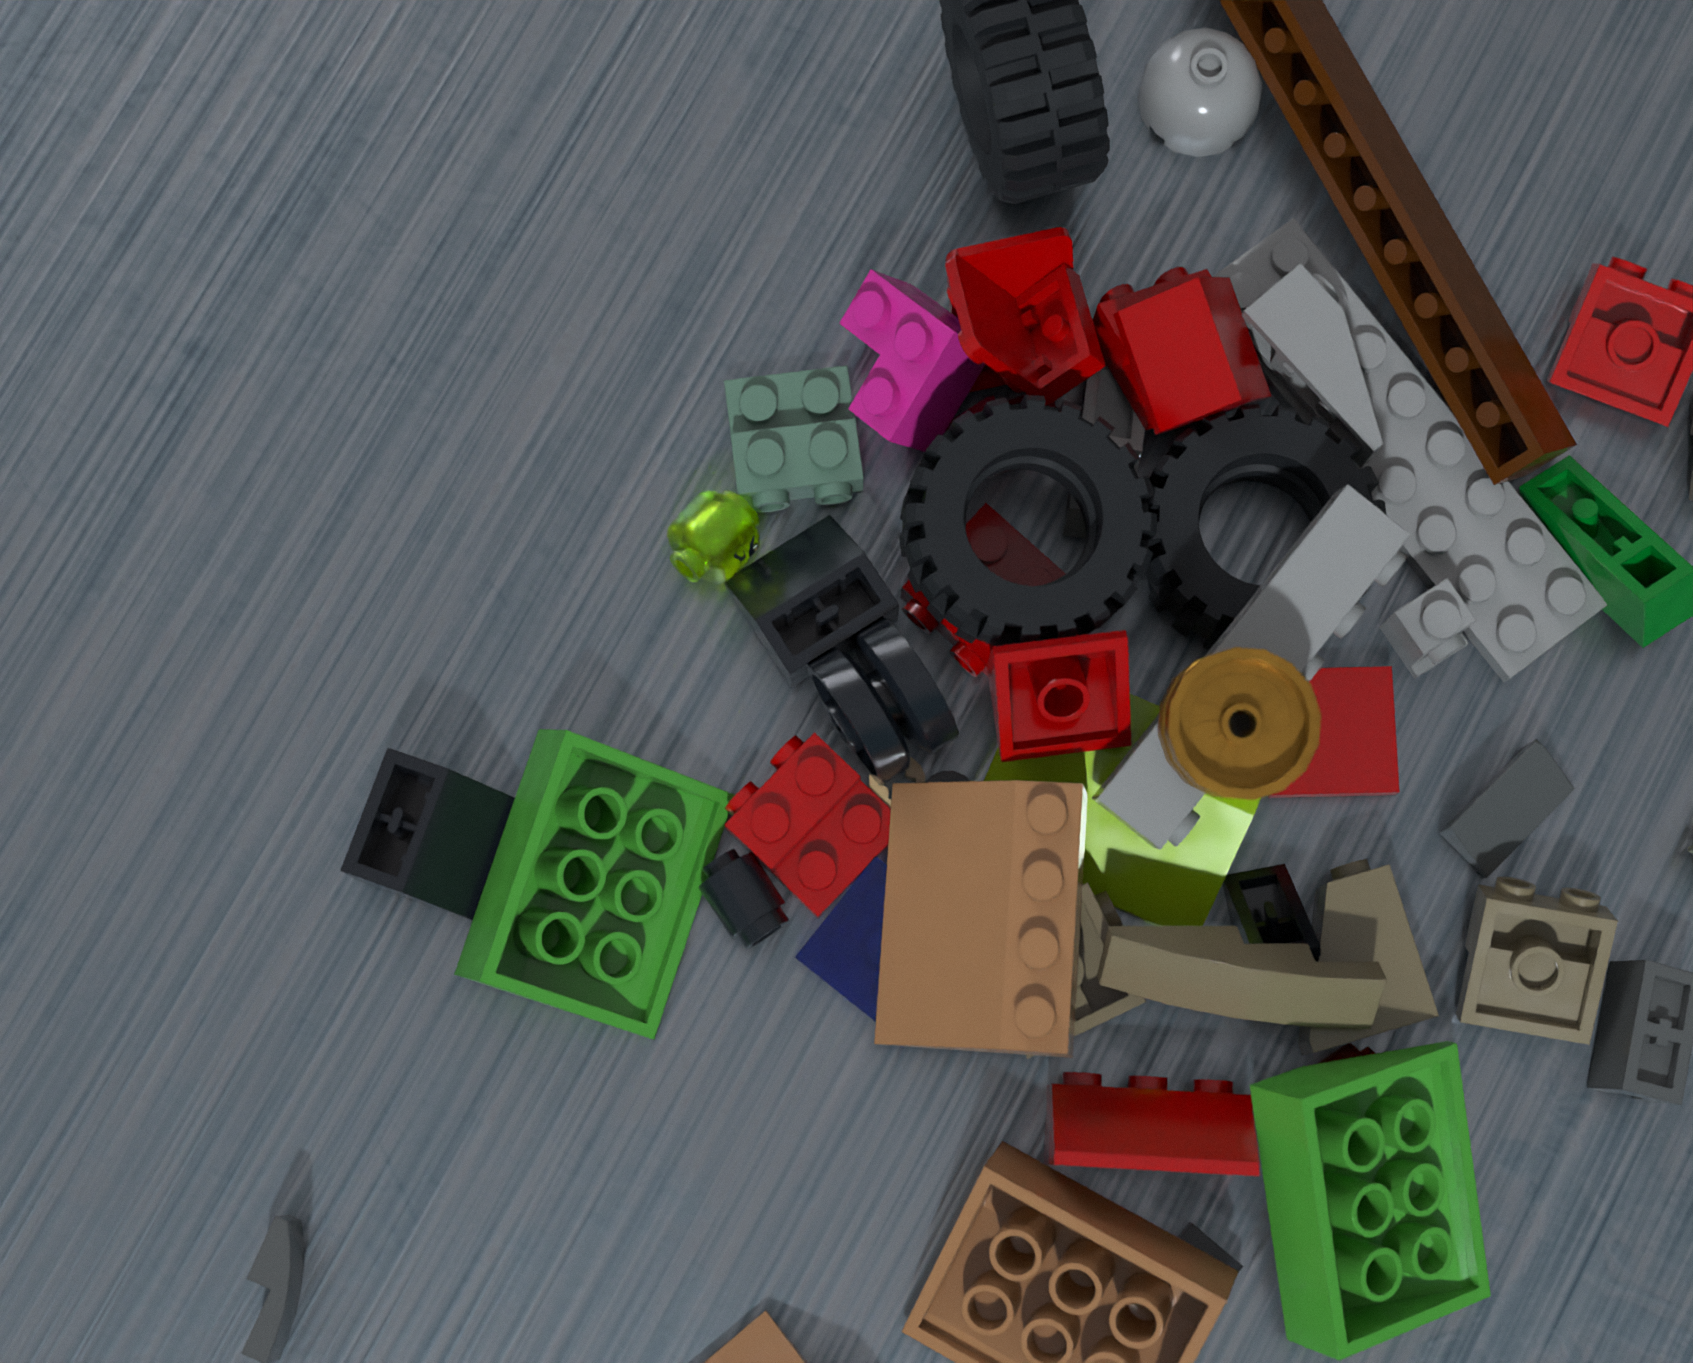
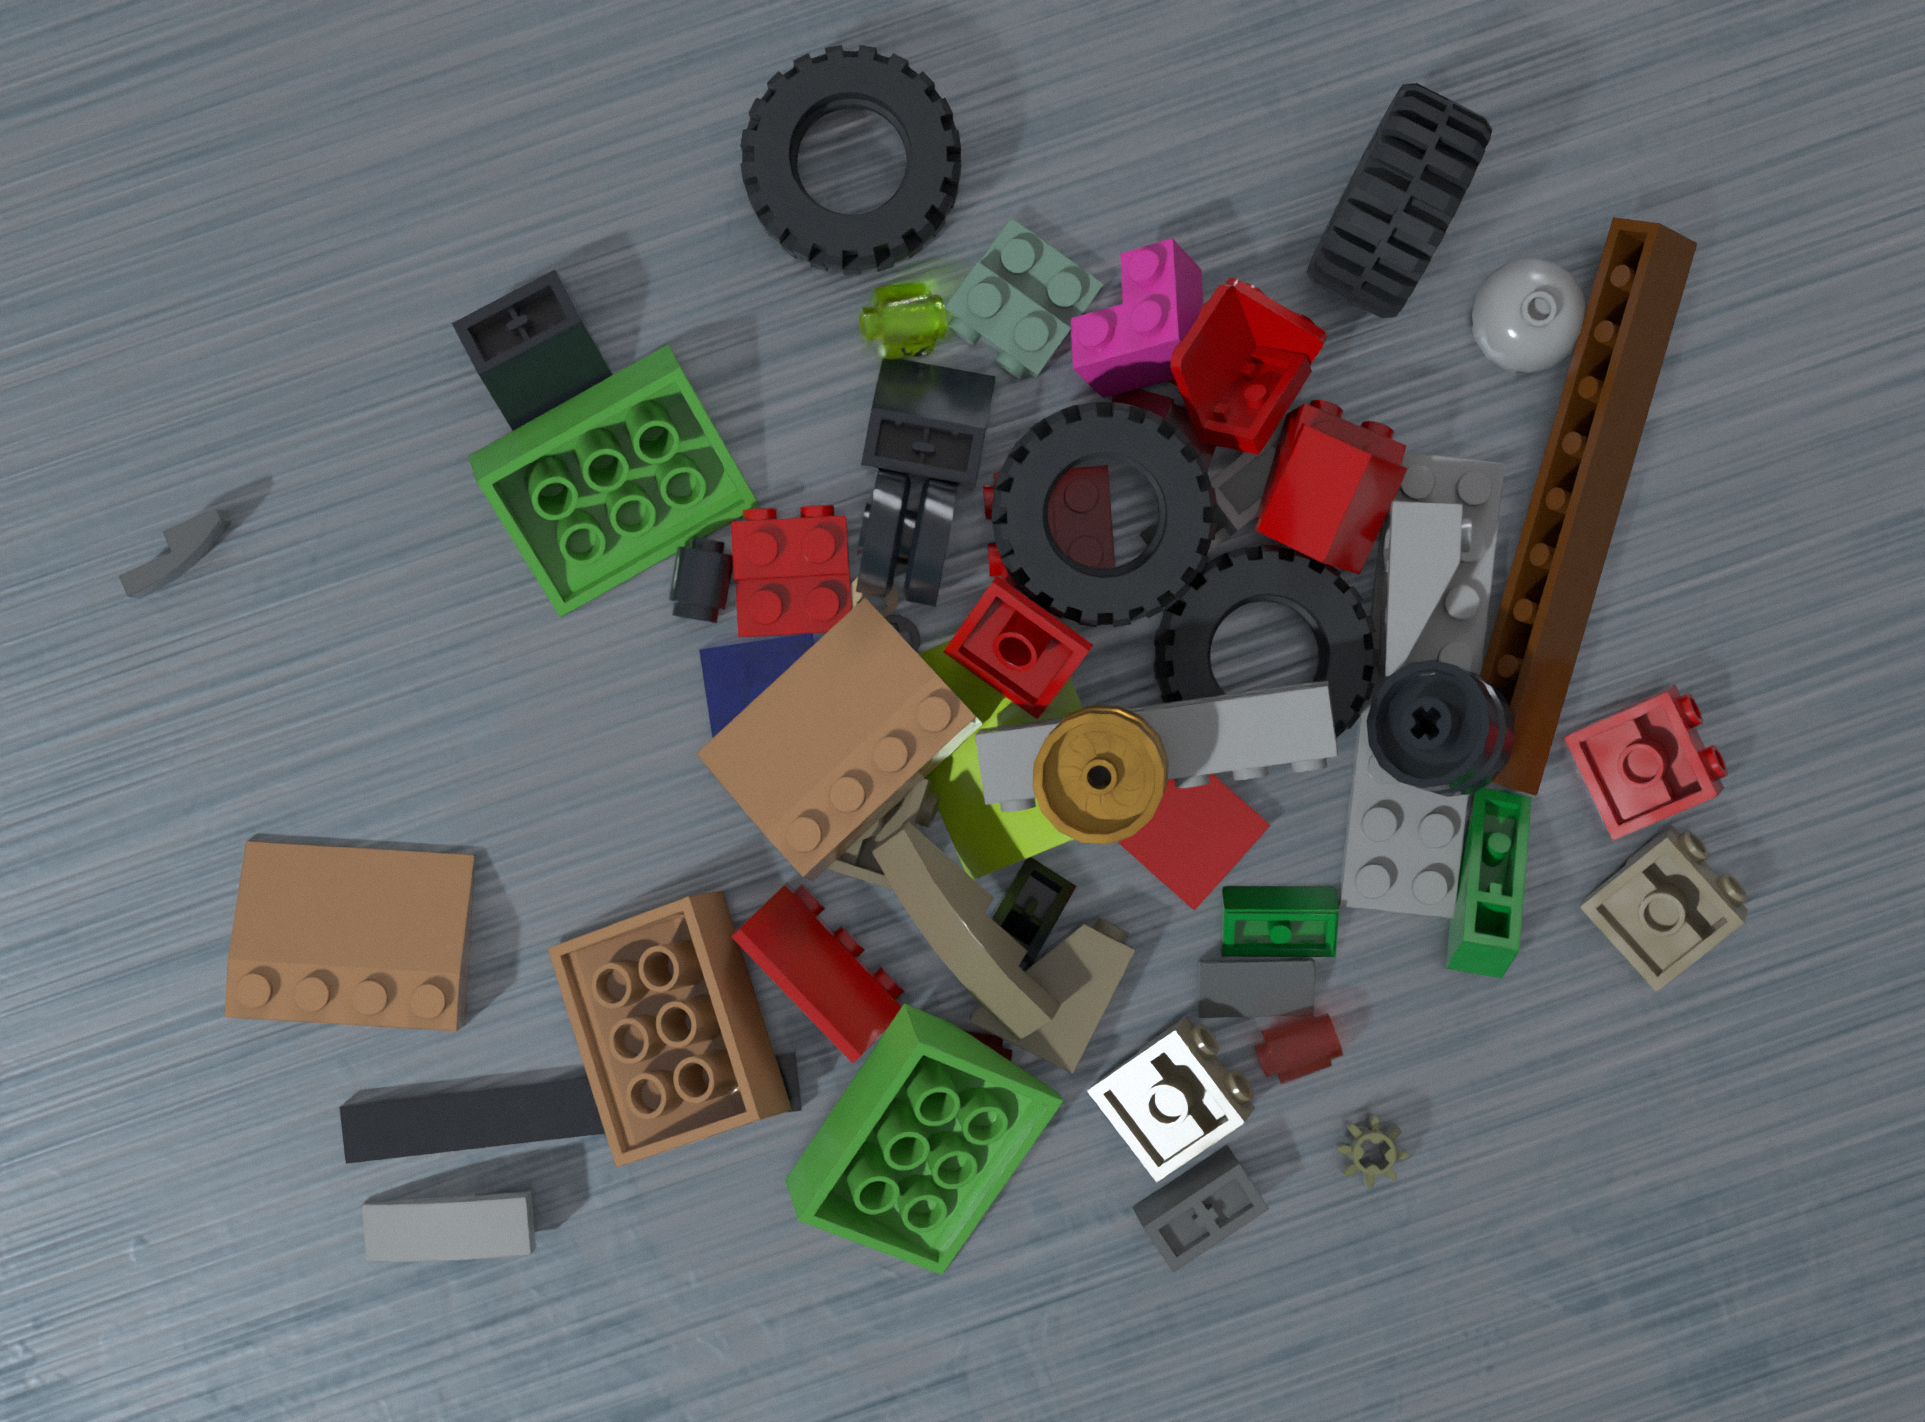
camera: 40 degrees right, 10 degrees up
light grey brick [1379,578,1477,679] -> none
none -> black tyre [740,45,961,275]
none -> green slope [1221,886,1339,957]
none -> clear red brick [1254,1012,1343,1085]
none -> black wheel [1366,660,1515,797]

